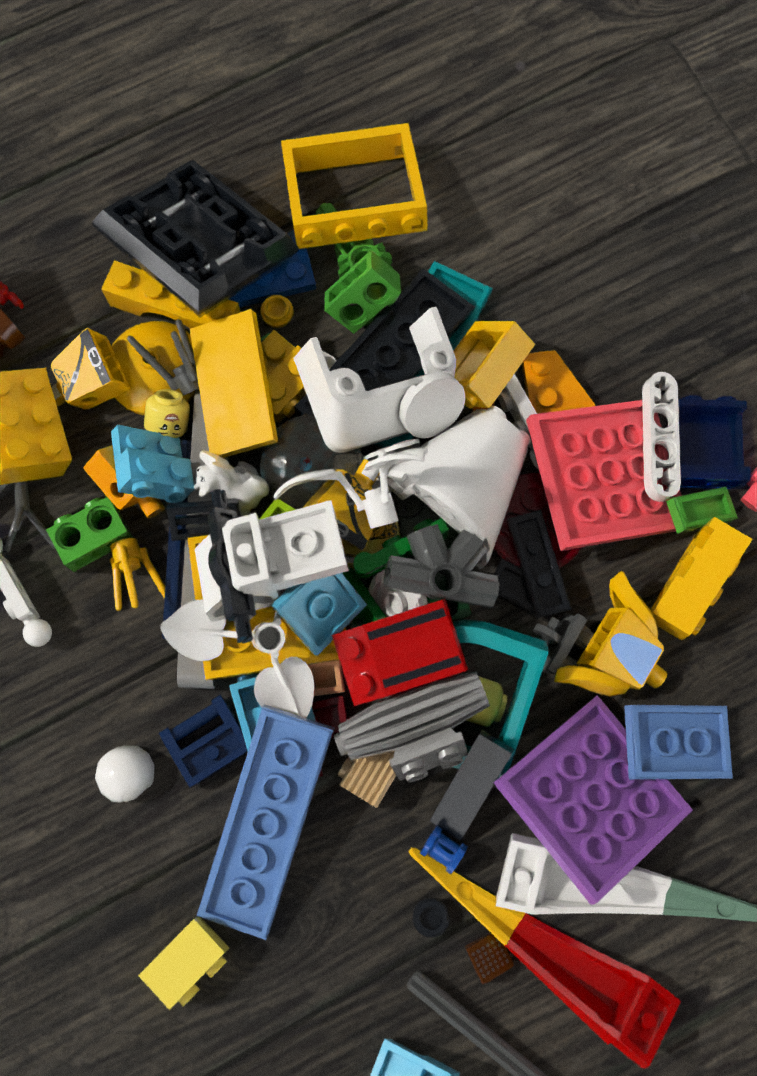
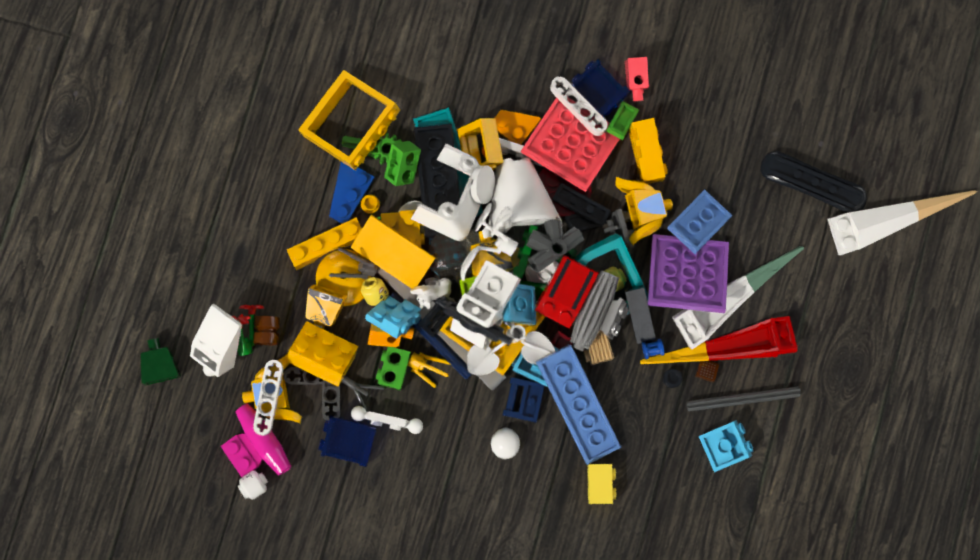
camera: 50 degrees left, 5 degrees up
black piece [92,159,299,318] -> none
light nougat slope [308,660,345,696] -> none

